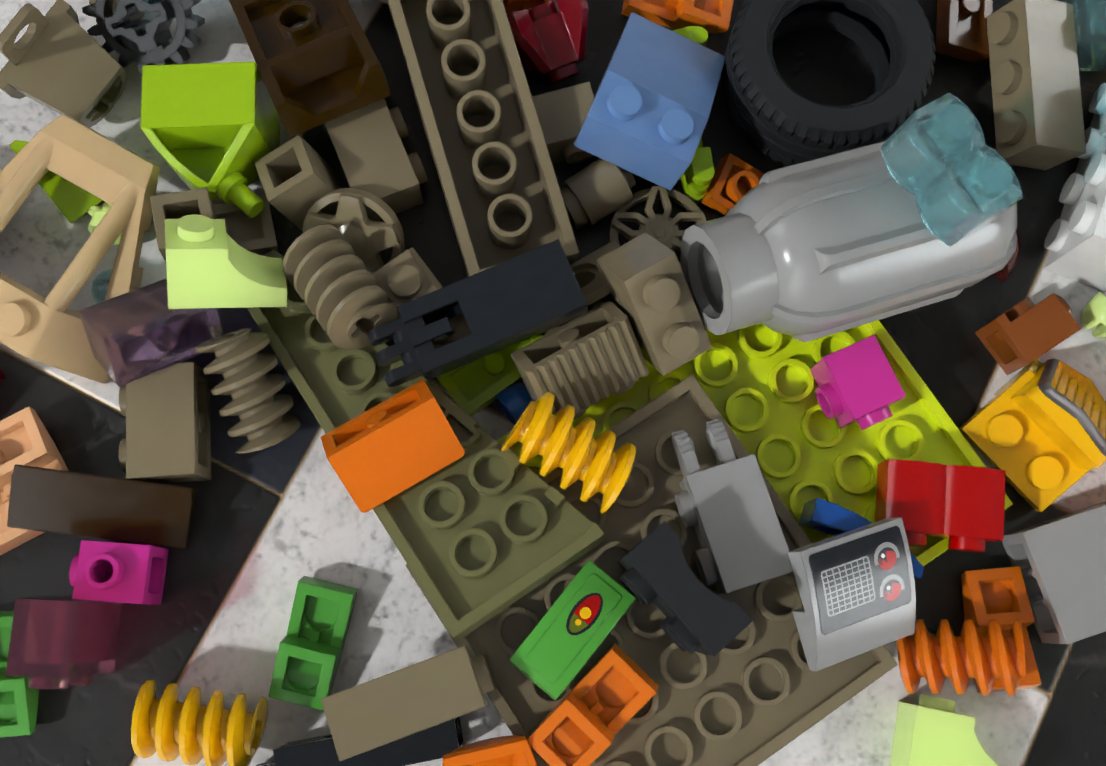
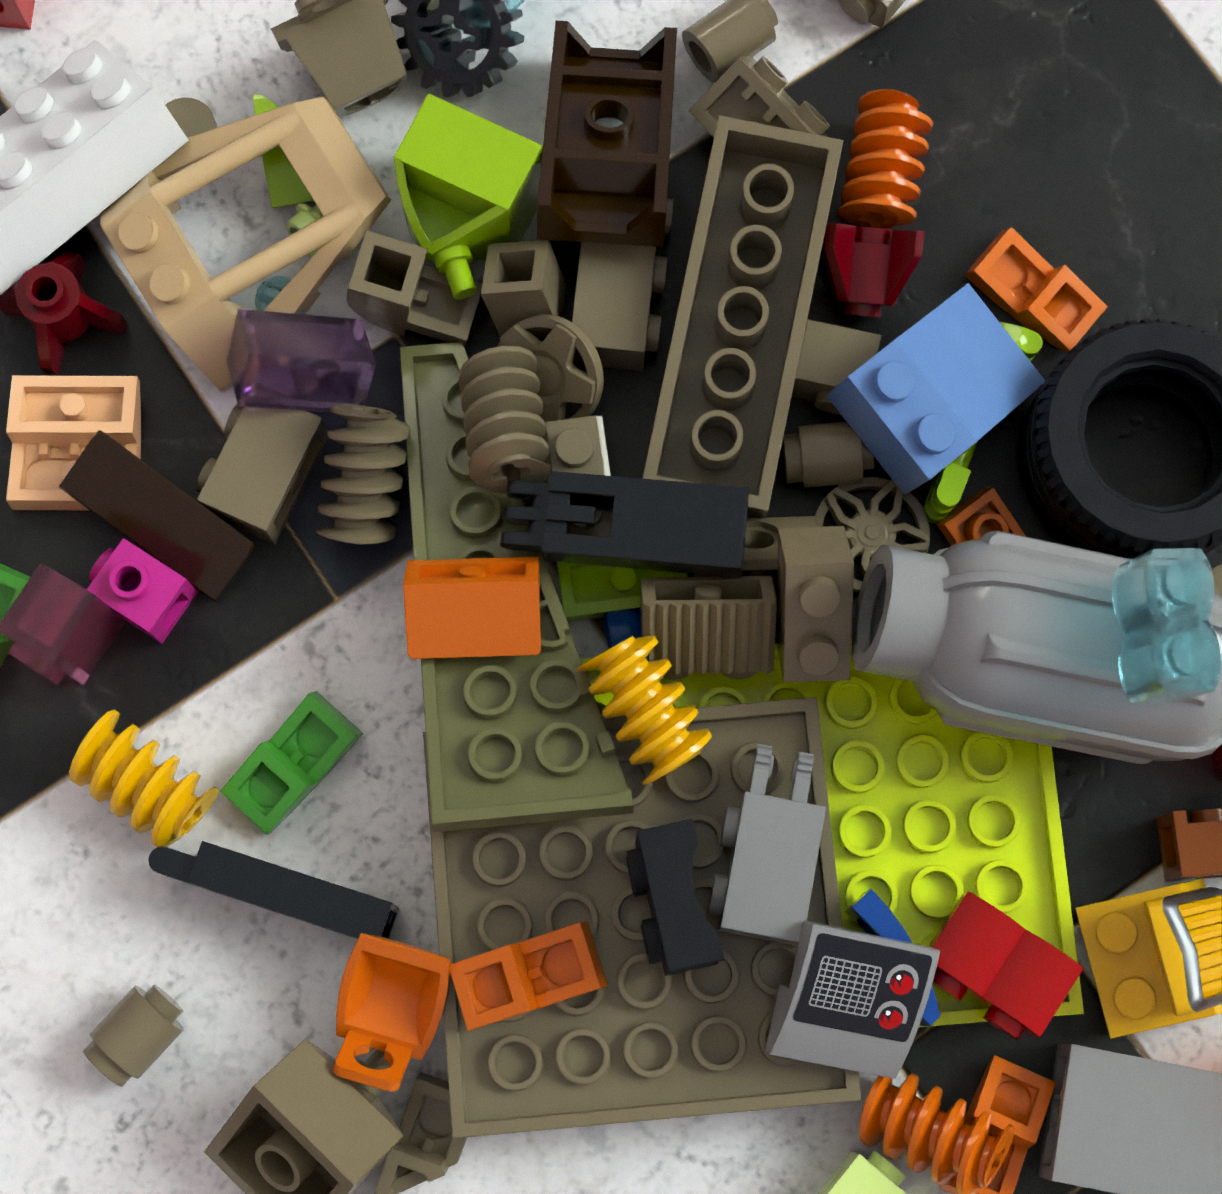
camera: 30 degrees right, 0 degrees up
yellowish green arch [164,214,288,309] -> none
dark tan brick [321,645,495,762] -> none
bright green slope [508,560,636,700] -> none
dark pink brick [810,335,906,430] -> none

